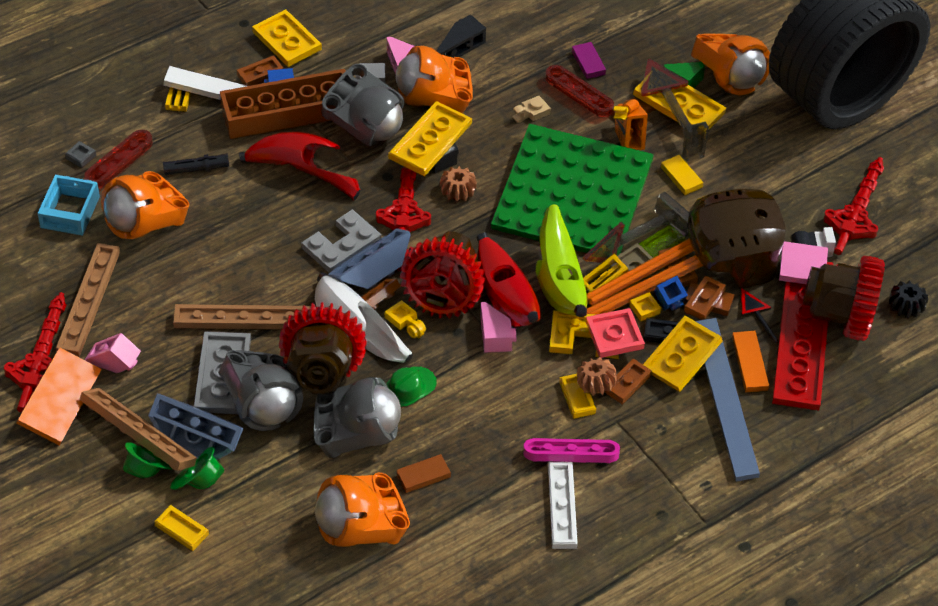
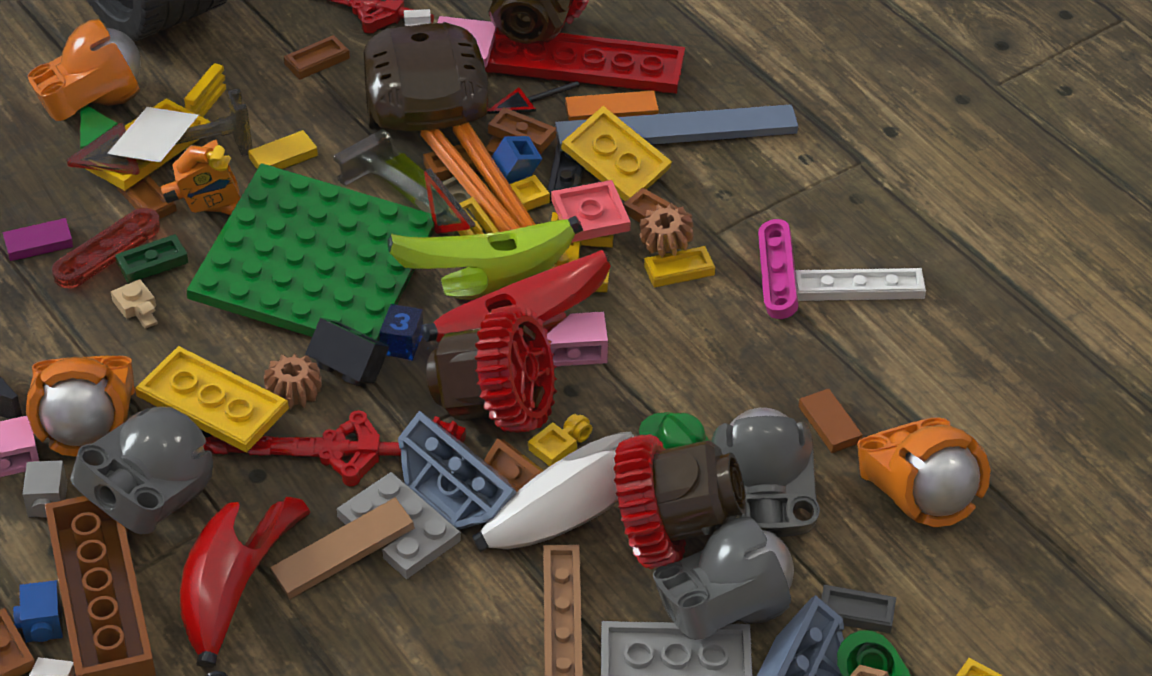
camera: 90 degrees left, 5 degrees down
none -> white sticker [107,107,199,162]
none -> dark green plate [115,234,189,284]
none -> yellow tile [184,63,226,117]
none -> medium nougat tile [270,497,415,600]
none -> dark orange tile [284,35,350,80]
none -> black brick [305,318,390,386]
none -> clear blue brick [379,304,423,360]
none -> dark grey tile [821,585,896,634]

